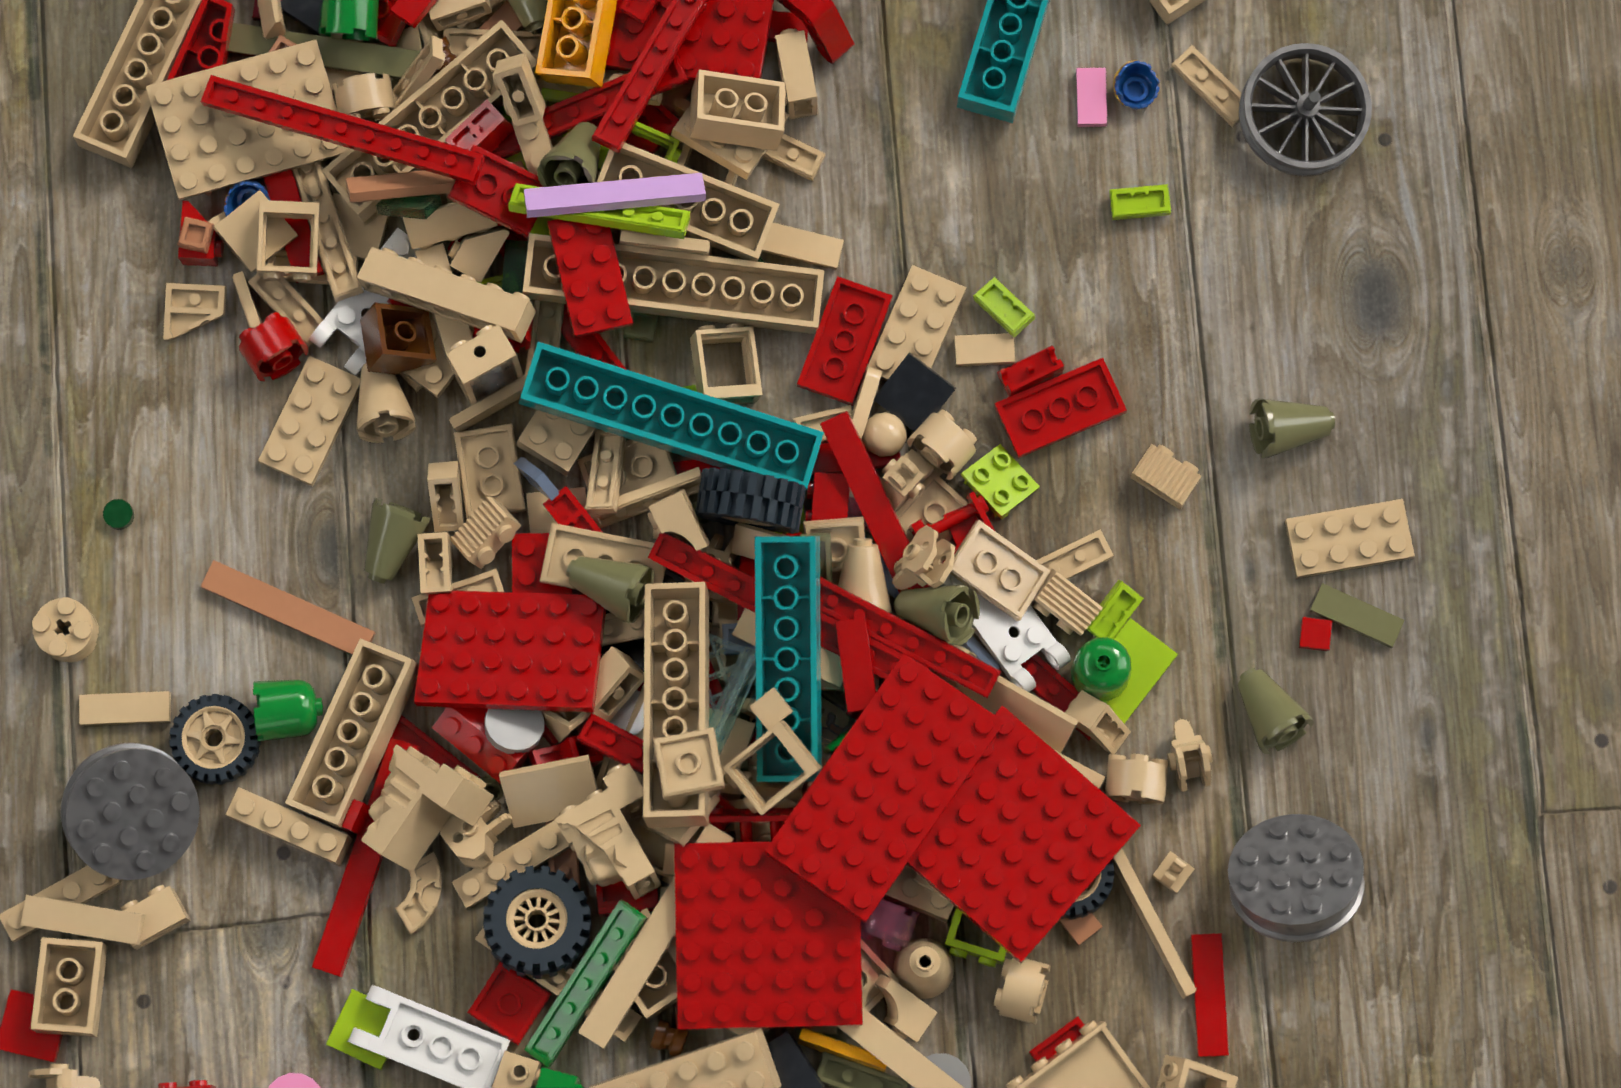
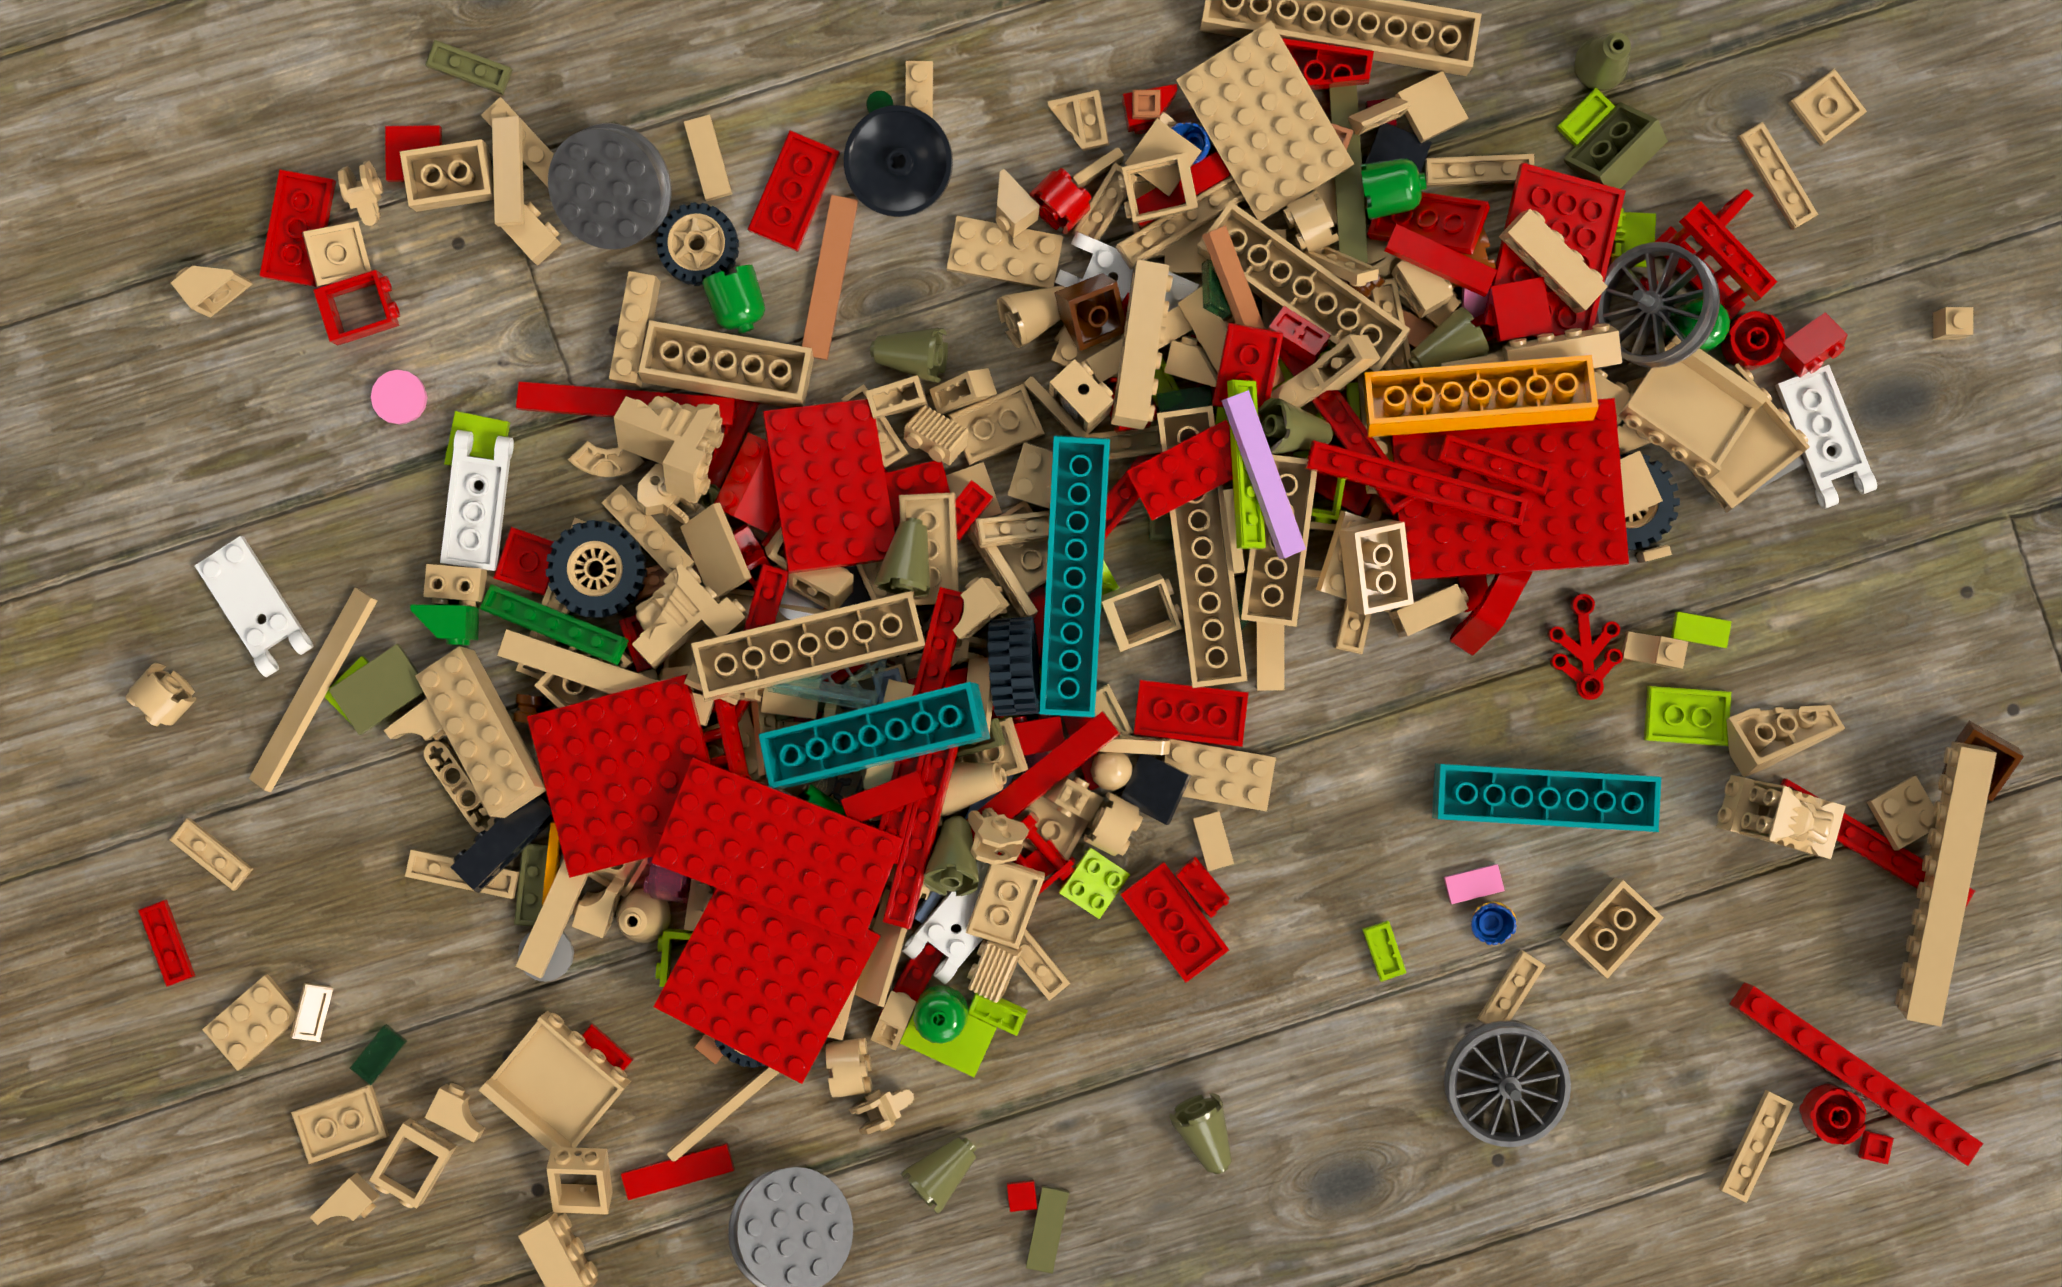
camera: 75 degrees right, 10 degrees up
tan brick [32,597,99,663] -> none
red plate [200,75,486,185] -> none
red tile [342,799,370,835] -> none
light grey tile [484,709,545,754] -> none
sand blue tile [514,457,559,501] -> none
tan tile [653,727,725,800] -> none
tan window [723,720,822,816] -> none
tan tile [750,687,793,731] -> none
lime plate [973,277,1035,337] -> none
tan brick [994,957,1050,1024] -> none
tan brick [1131,444,1202,510] -> none
tan tile [1152,851,1195,894] -> none
tan plate [1285,499,1415,579] -> none
none -> red tile [747,130,840,252]
none -> black dish [843,105,953,217]
none -> tan plate [905,61,933,118]
none -> tan slope [996,169,1040,238]

